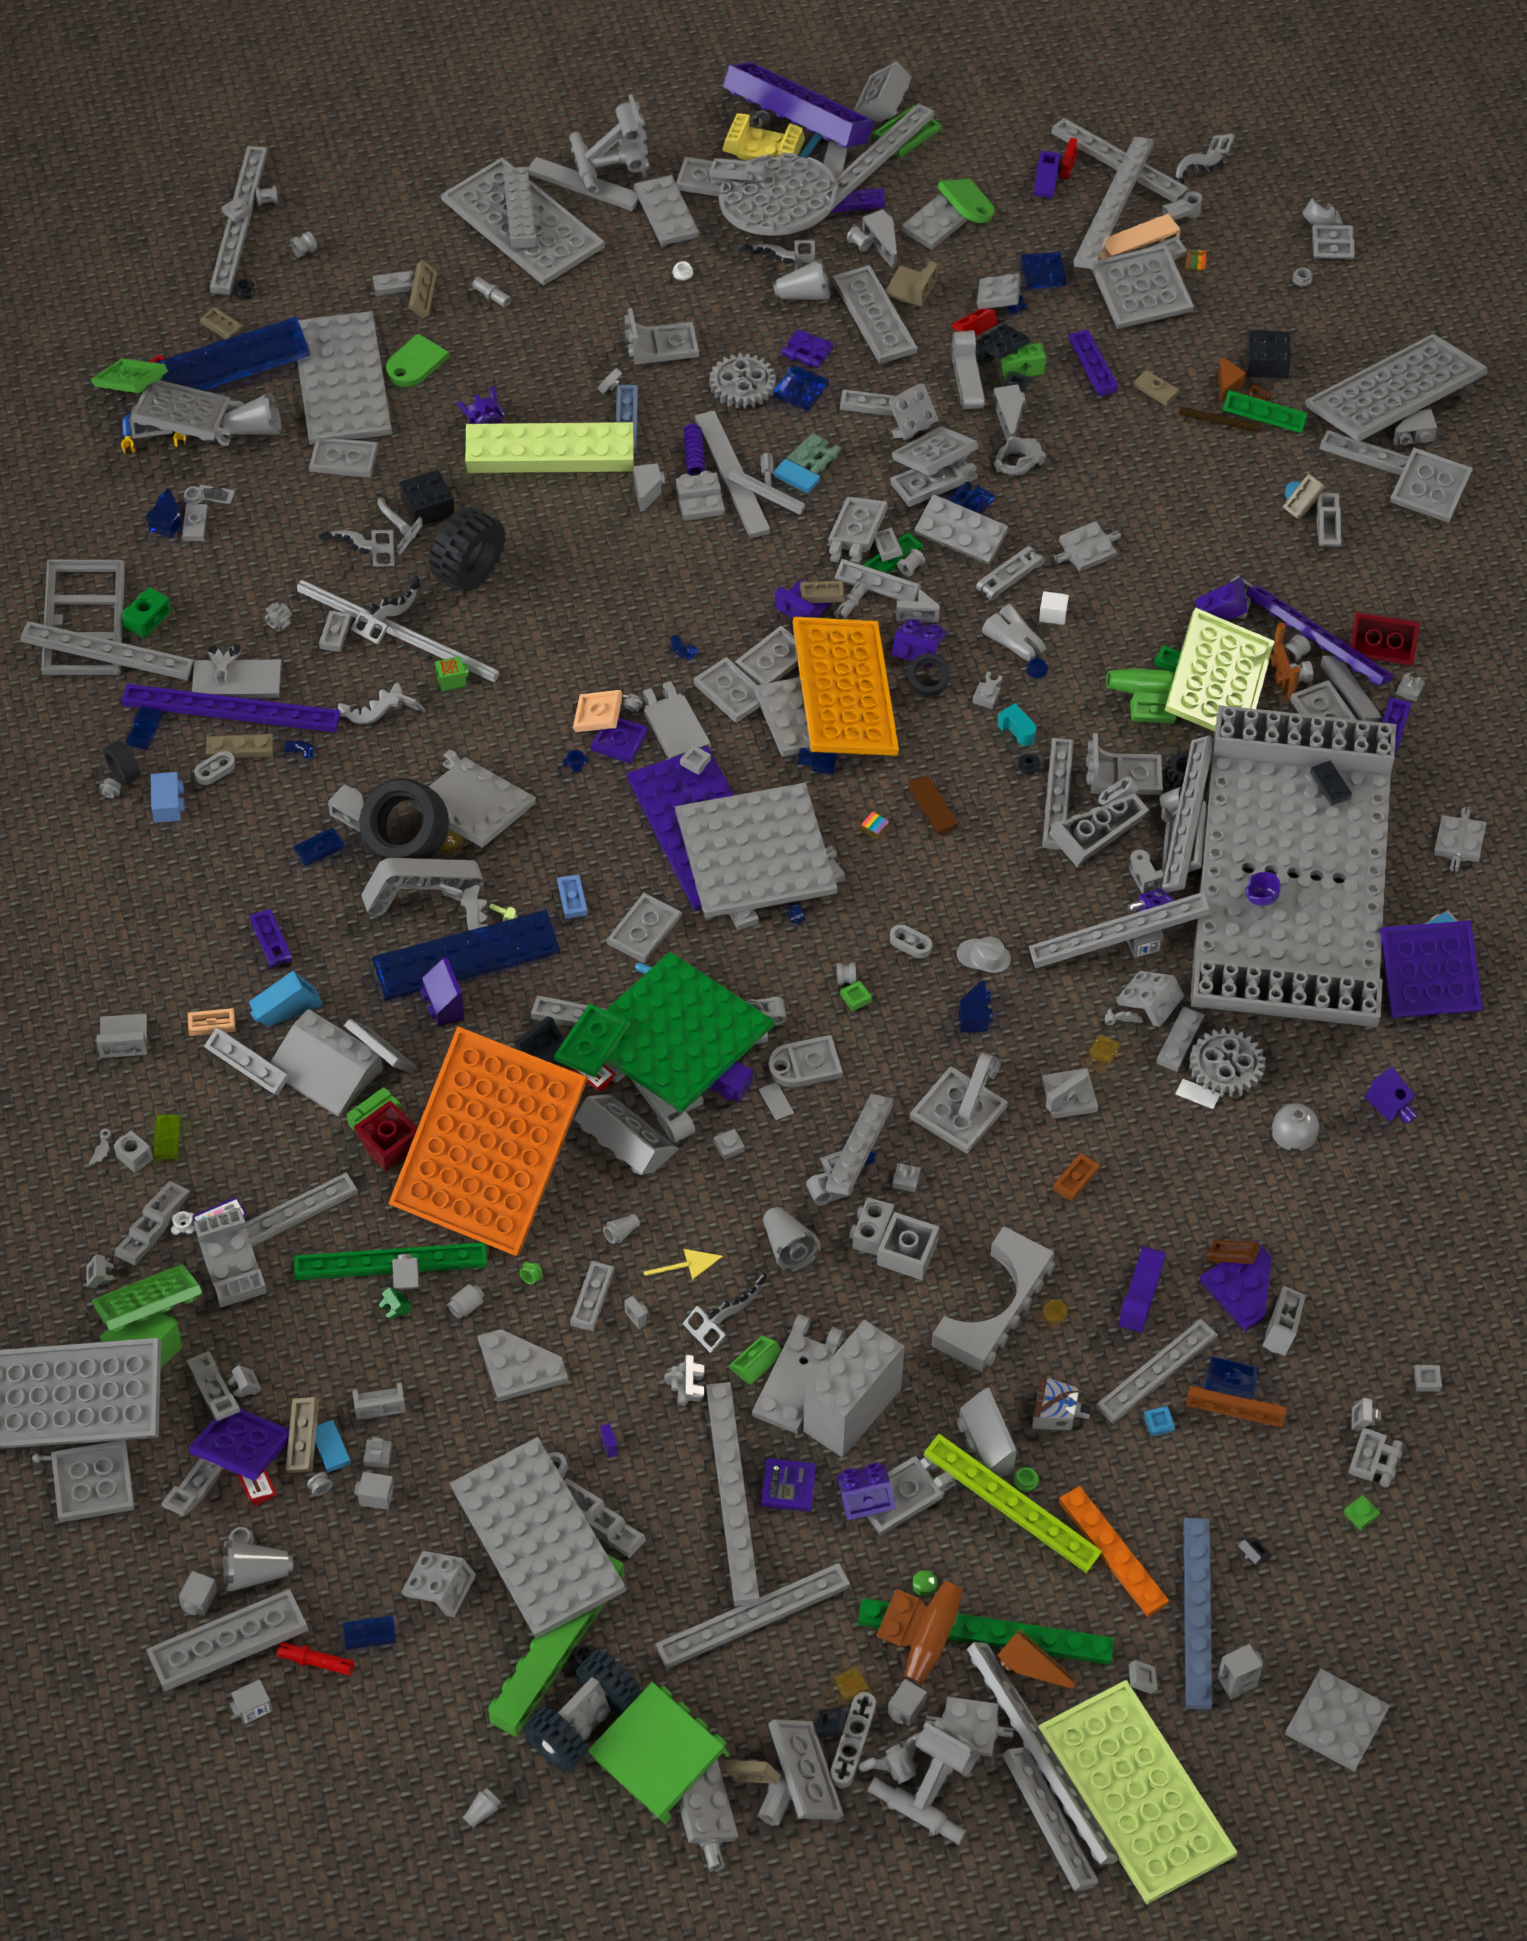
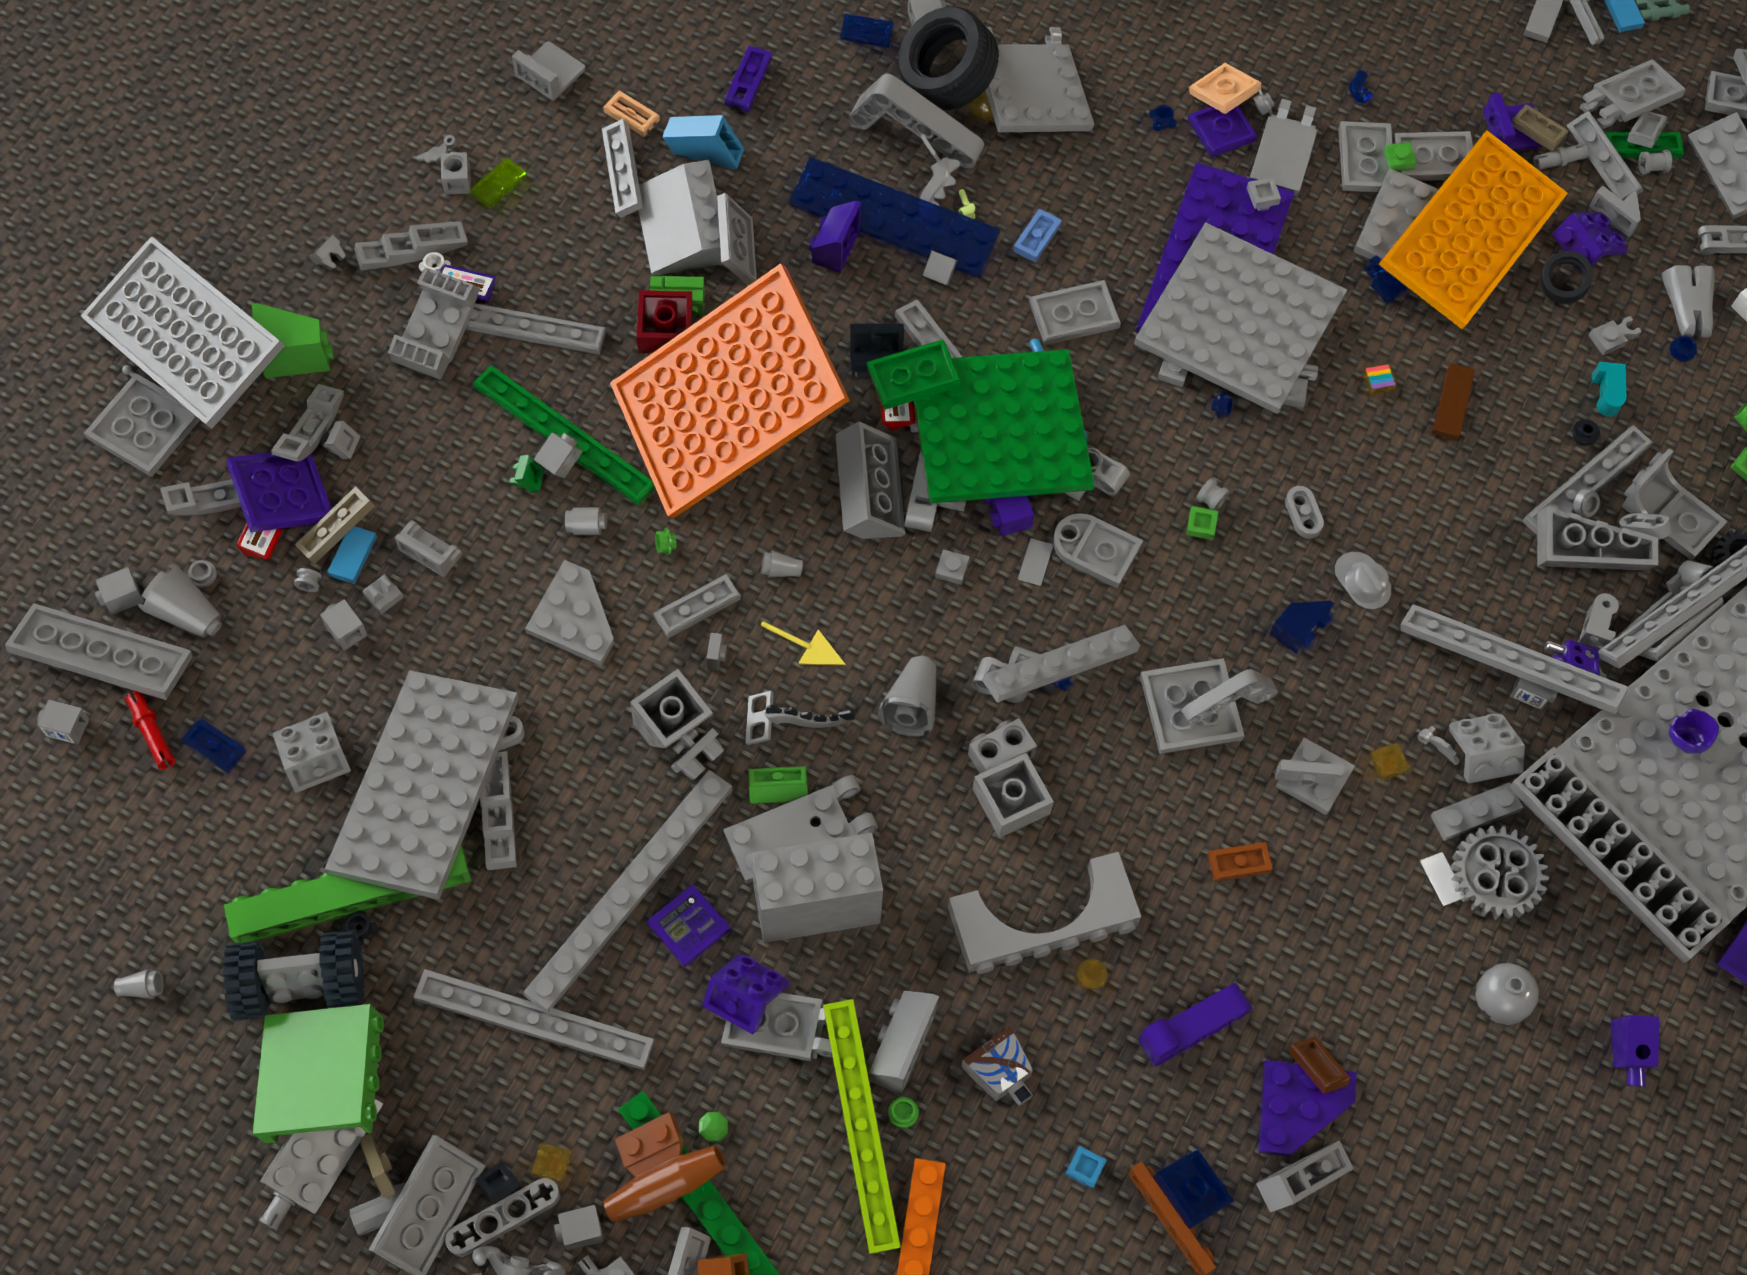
camera: 40 degrees right, 10 degrees up
bright green plate [92,1264,202,1331] -> none
dark purple tile [600,1423,618,1458] -> none
light grey tile [892,1163,921,1192] -> none
light grey tile [1096,1318,1218,1424] -> none
none -> light grey slope [630,669,713,748]
none -> light grey tile [923,251,958,285]
none -> bright green plate [1384,142,1416,171]
none -> light grey tile [1573,489,1600,518]

